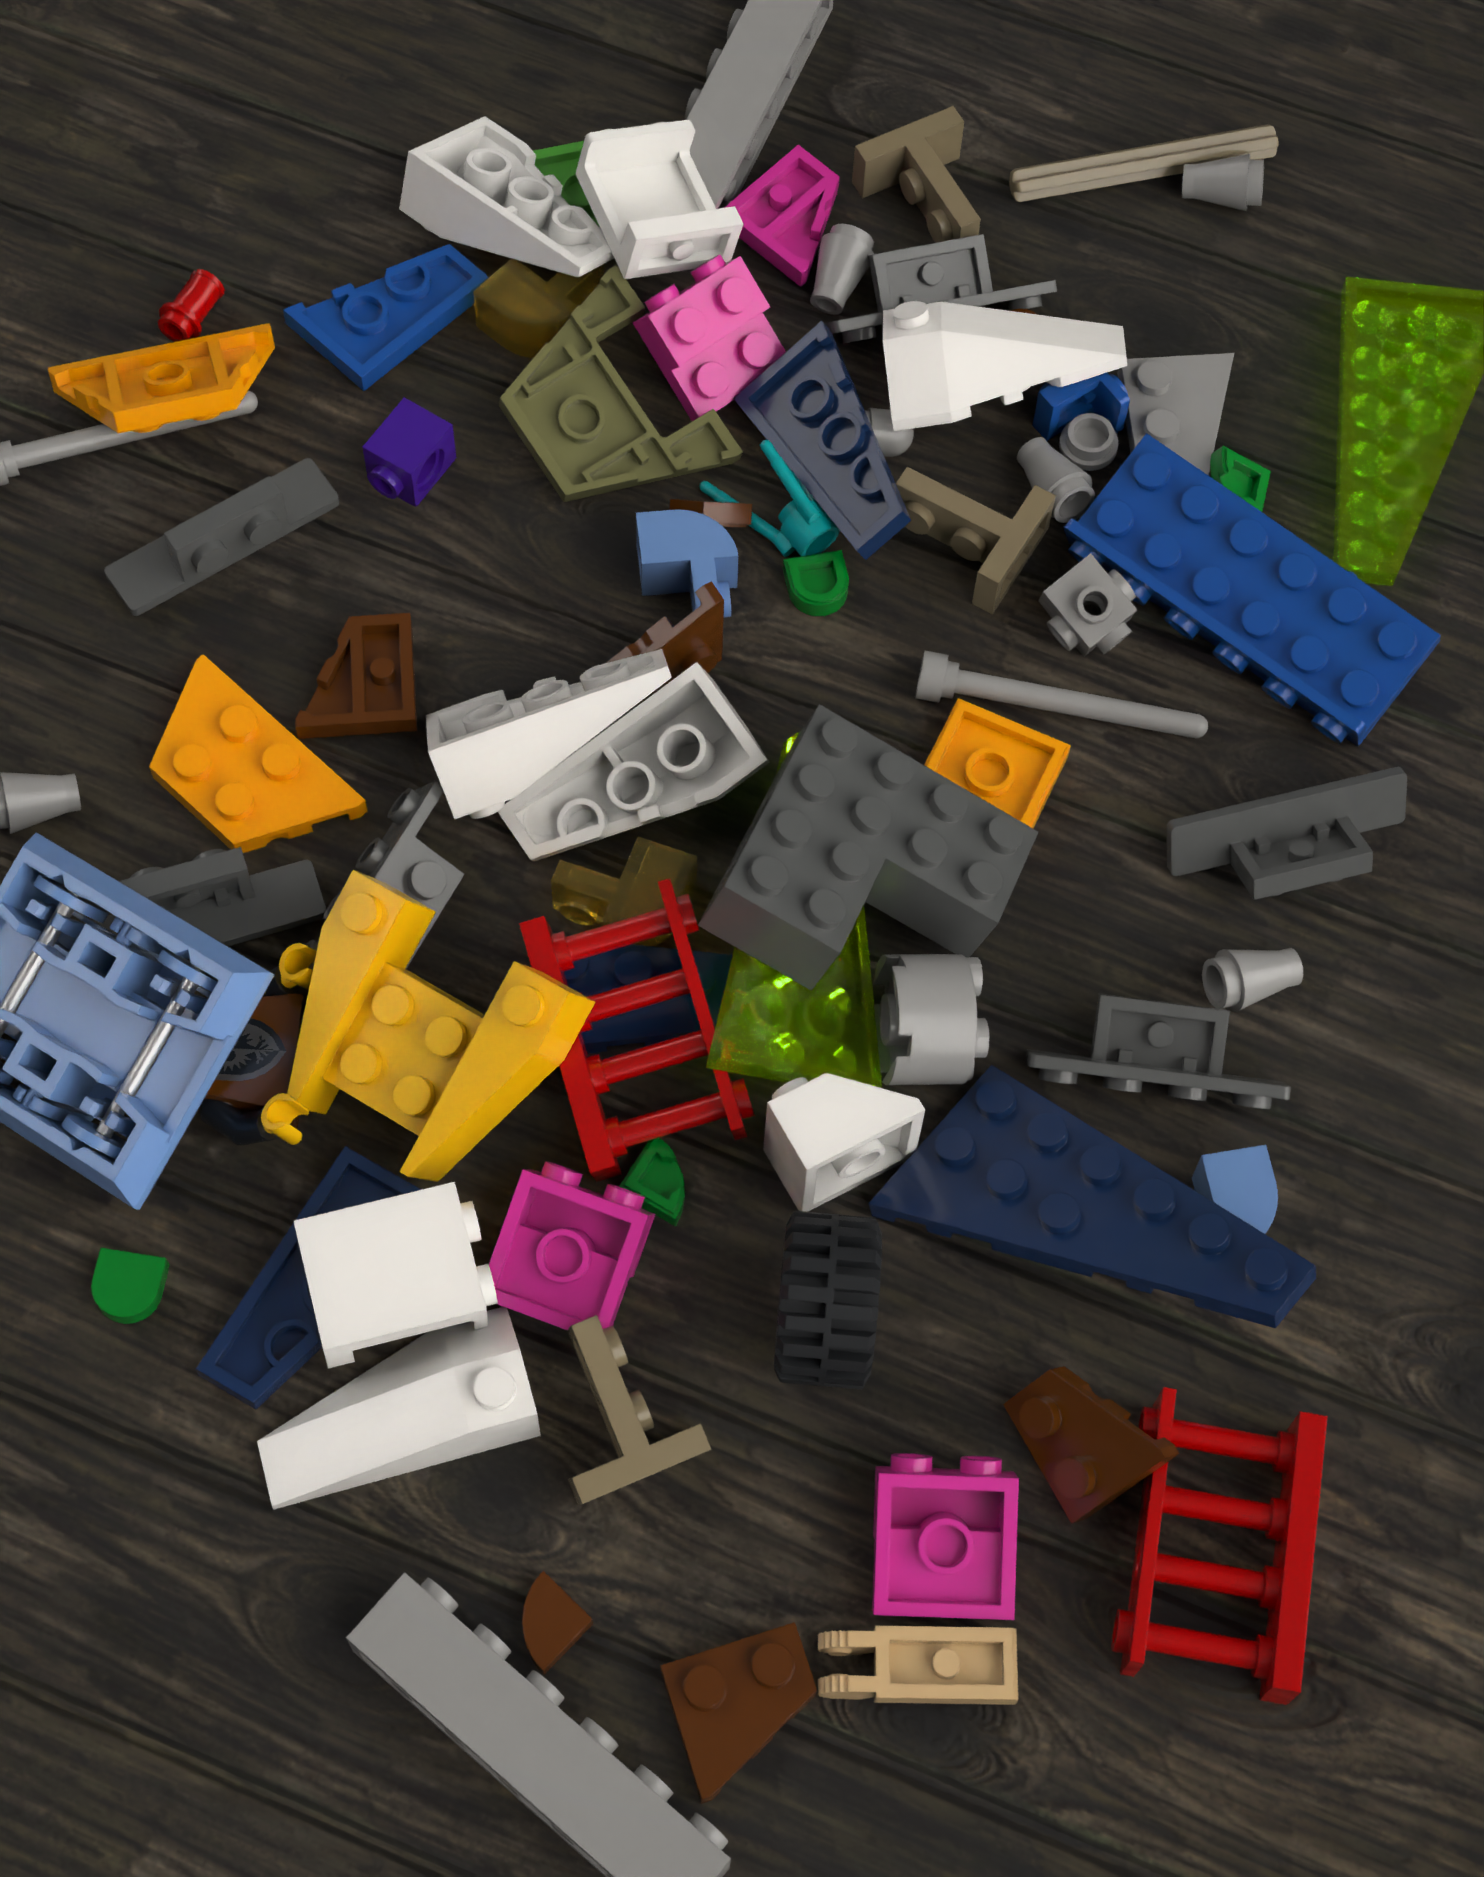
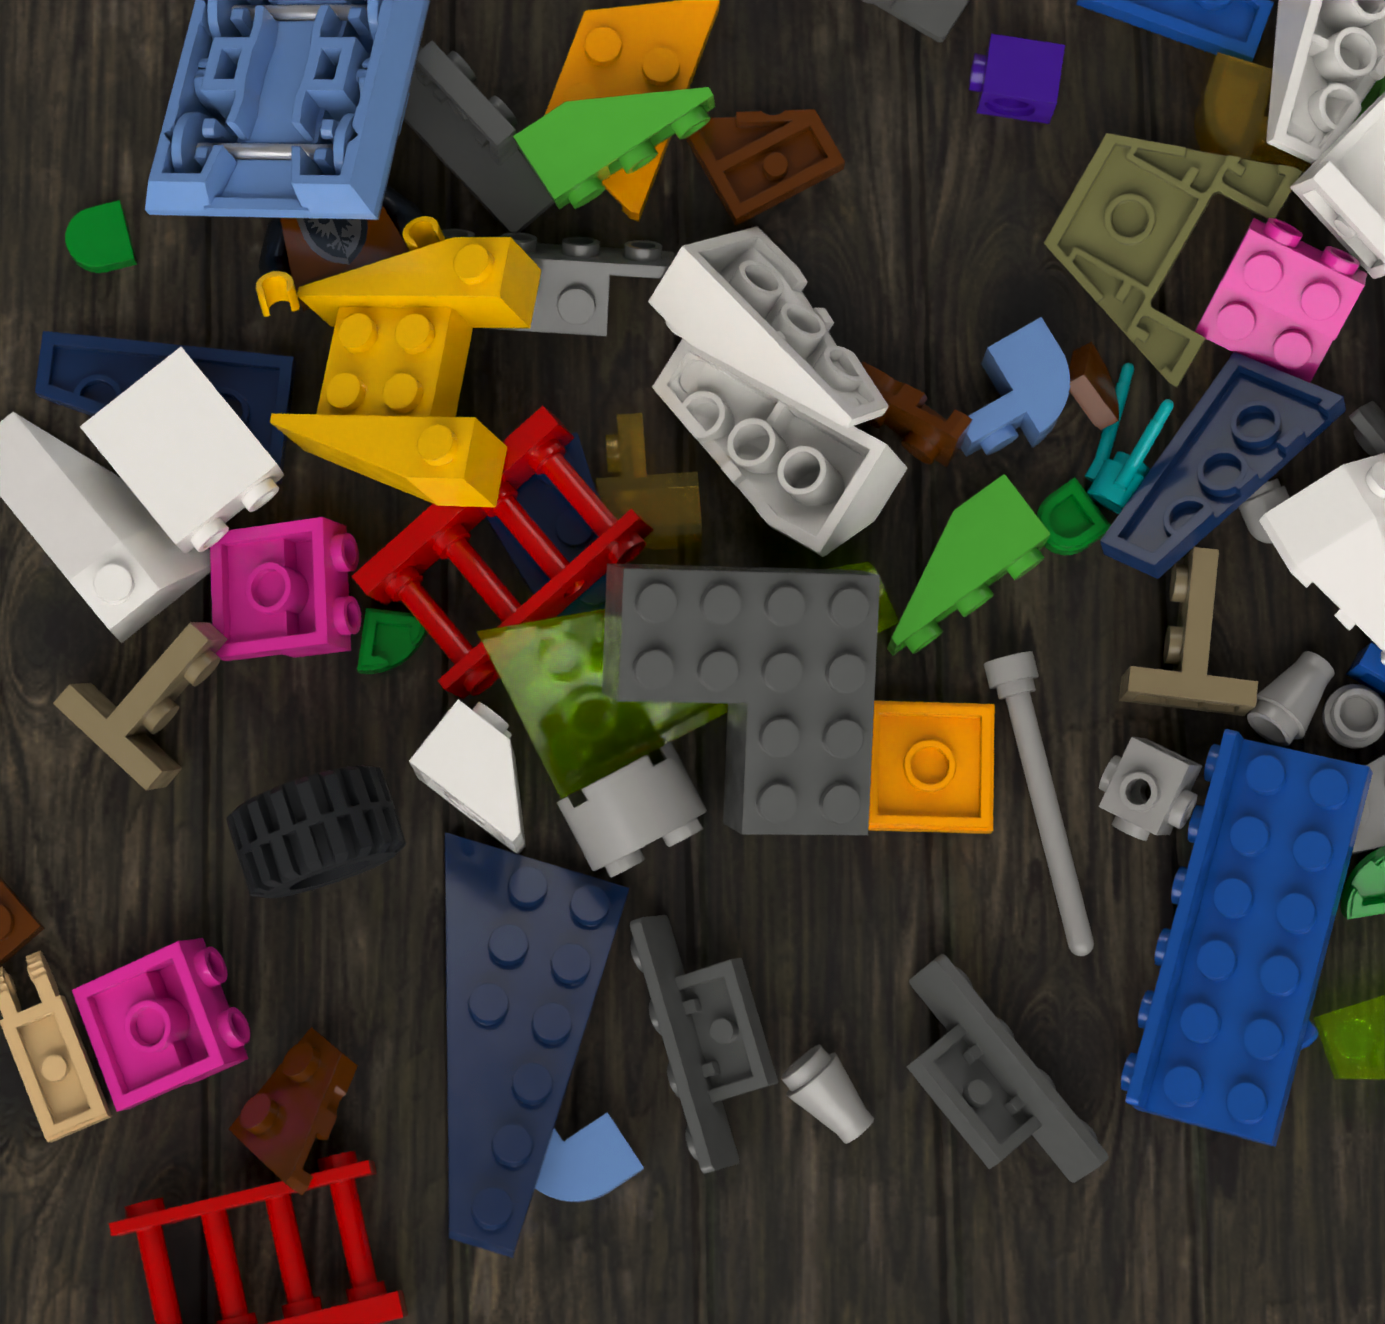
camera: 65 degrees right, 15 degrees up
none -> bright green slope [513,87,715,210]
none -> bright green slope [887,474,1051,656]

